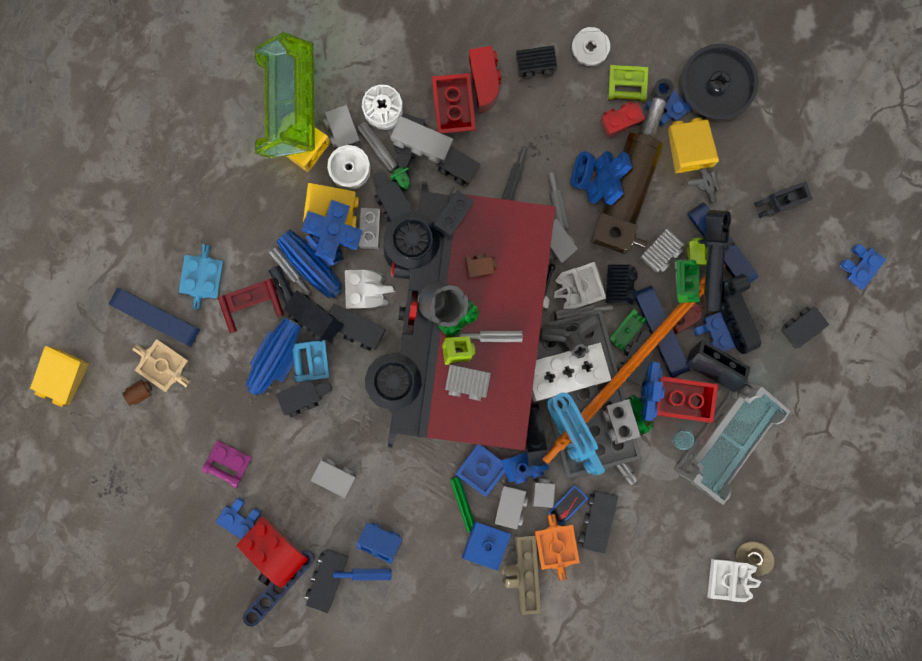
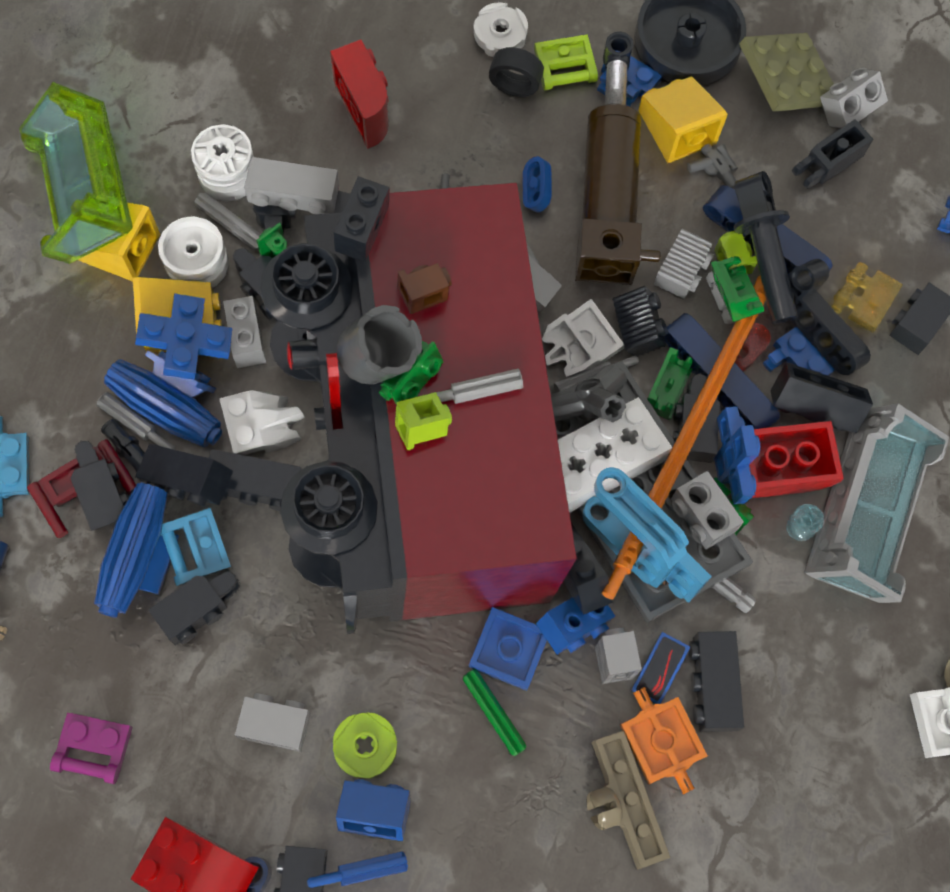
camera: 15 degrees left, 15 degrees down
blue plate [216,497,262,539] -> none
light grey brick [324,105,361,148] -> none
red brick [432,73,476,134] -> none
light grey brick [445,365,491,401] -> none
blue plate [461,521,511,571] -> none
light grey brick [494,485,529,529] -> none
black brick [516,45,557,79] -> none
blue plate [586,151,632,205] -> none
red brick [600,101,645,138] -> none
none -> black hinge [71,440,128,531]
none -> lime plate [333,712,398,779]
none -> black tyre [489,47,544,97]
none -> olive plate [739,33,834,112]
none -> light grey brick [820,68,888,128]
none -> clear yellow plate [831,262,903,333]

